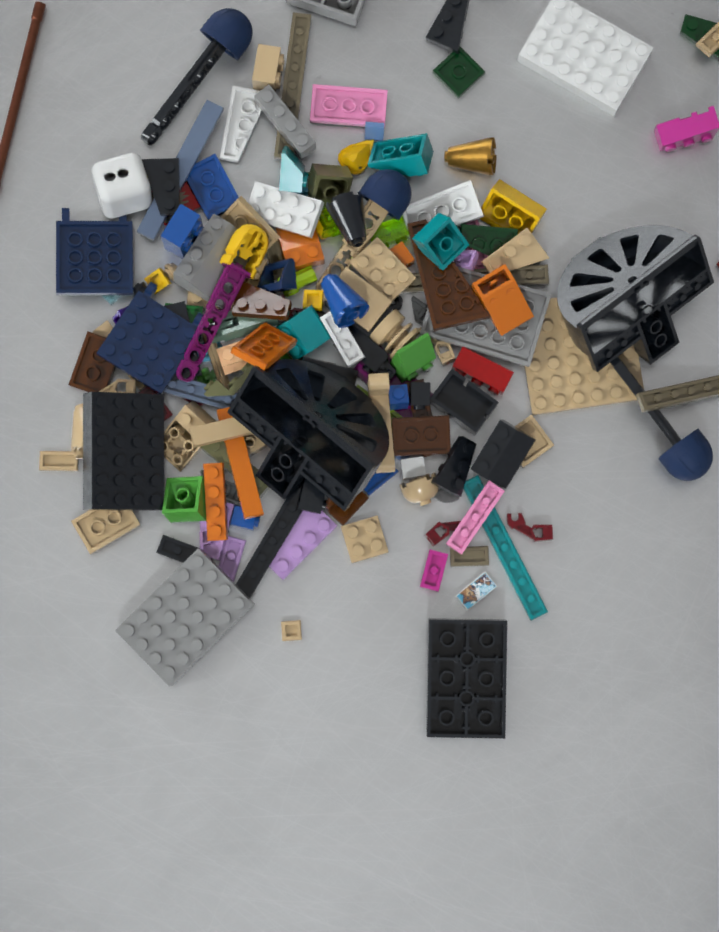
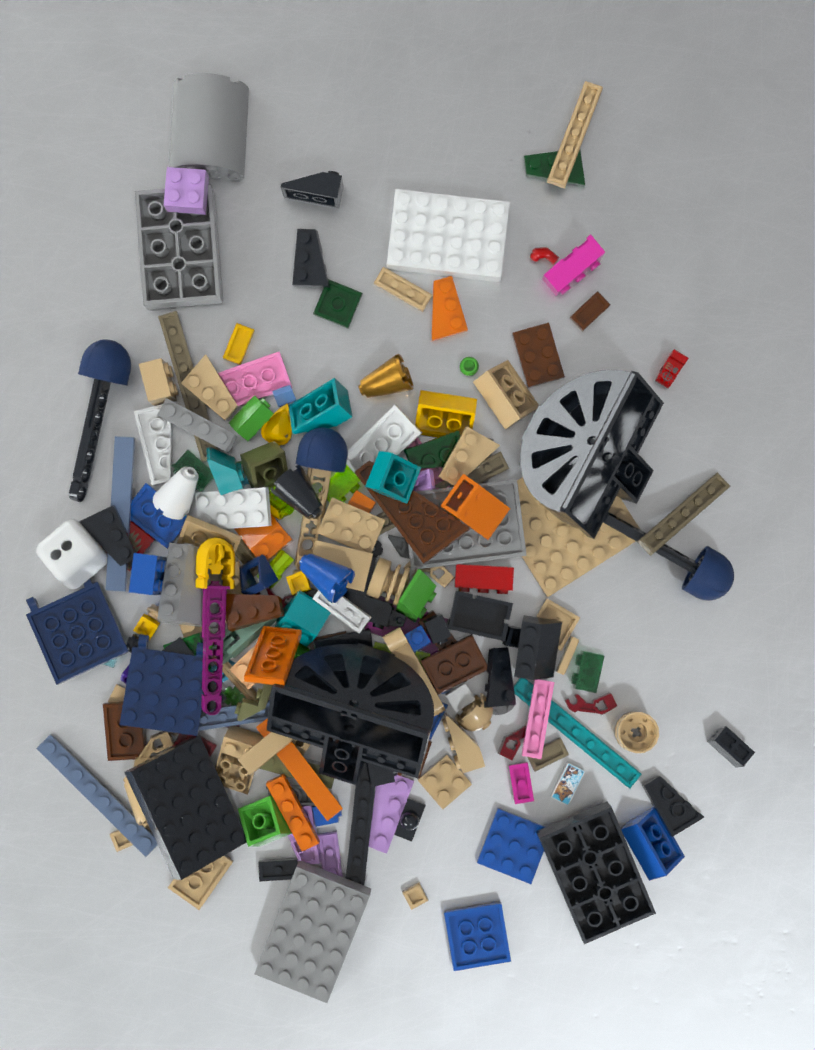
camera: 20 degrees left, 5 degrees up
none -> sand blue plate [36,734,158,857]
none -> white cone [153,467,199,520]
none -> clear green bracket [171,450,214,492]
none -> tan wing [181,354,238,421]
none -> yellow tile [223,323,255,365]
none -> bright green brick [229,395,274,441]
none -> tan tile [374,267,432,312]
none -> black tile [394,798,426,842]
none -> orange wing [431,276,468,342]
none -> tan slope [442,713,485,773]
none -> blue plate [444,902,511,971]
none -> bright green plate [460,357,479,376]
none -> tan slope [473,360,539,429]
none -> blue plate [477,807,546,884]
none -> black plate [502,626,521,648]
none -> reddish brown plate [512,322,565,388]
none -> red arm [530,247,559,265]
none -> tan tile [556,636,579,675]
none -> reddish brown tile [570,291,611,332]
none -> clear green bracket [571,650,605,693]
none -> tan wheel [614,712,659,753]
none -> blue slope [621,807,685,881]
none -> black wing [642,776,704,837]
none -> black hinge [707,726,755,768]

